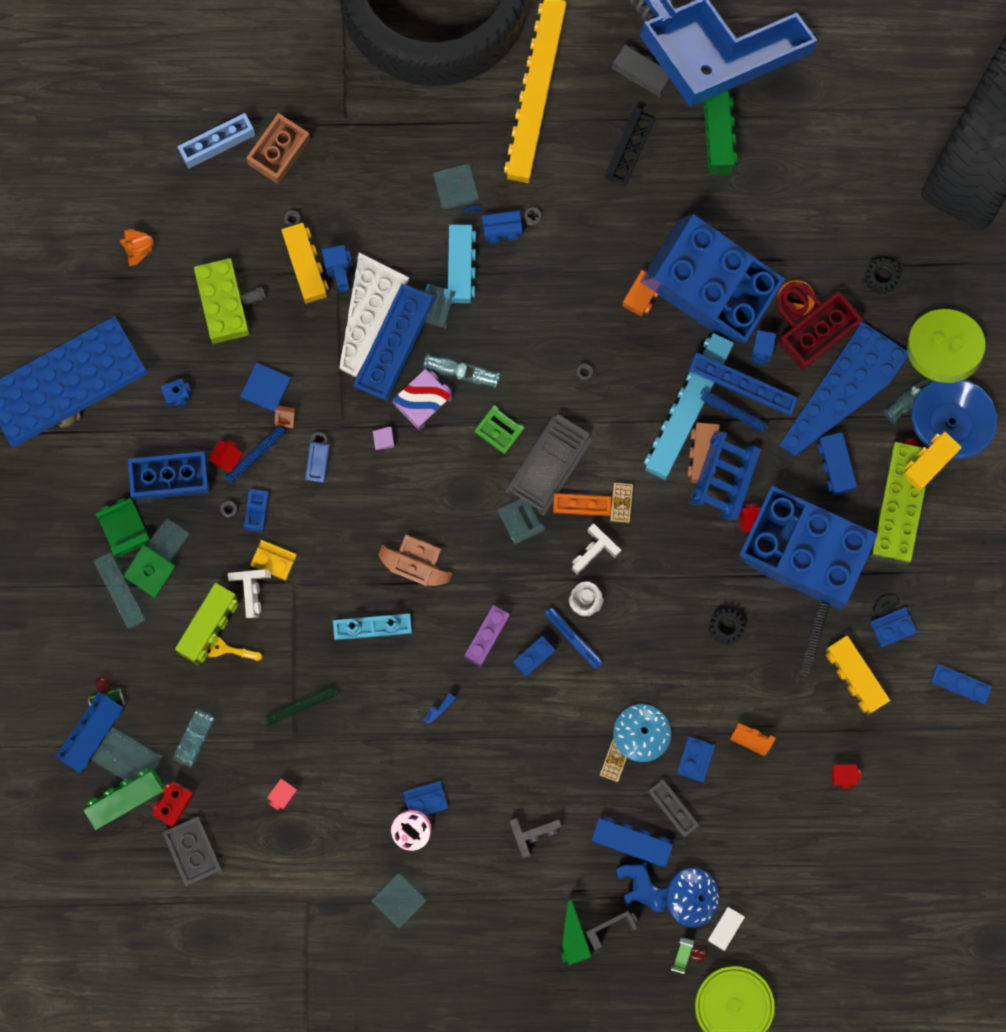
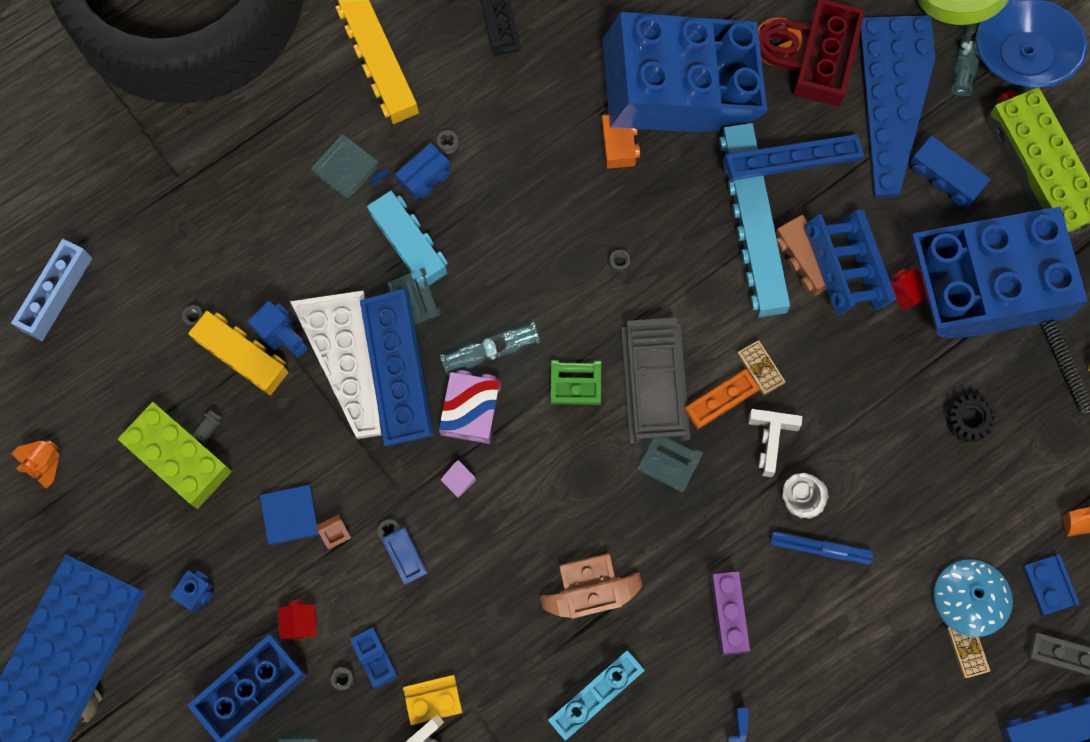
camera: 30 degrees left, 5 degrees down
blue piece [224,426,285,483] -> none
nougat brick [246,113,311,185] -> none
blue brick [513,636,555,678] -> none
blue piece [700,390,768,432] -> none
blue brick [750,330,776,366] -> none
yellow brick [903,432,962,492] -> none

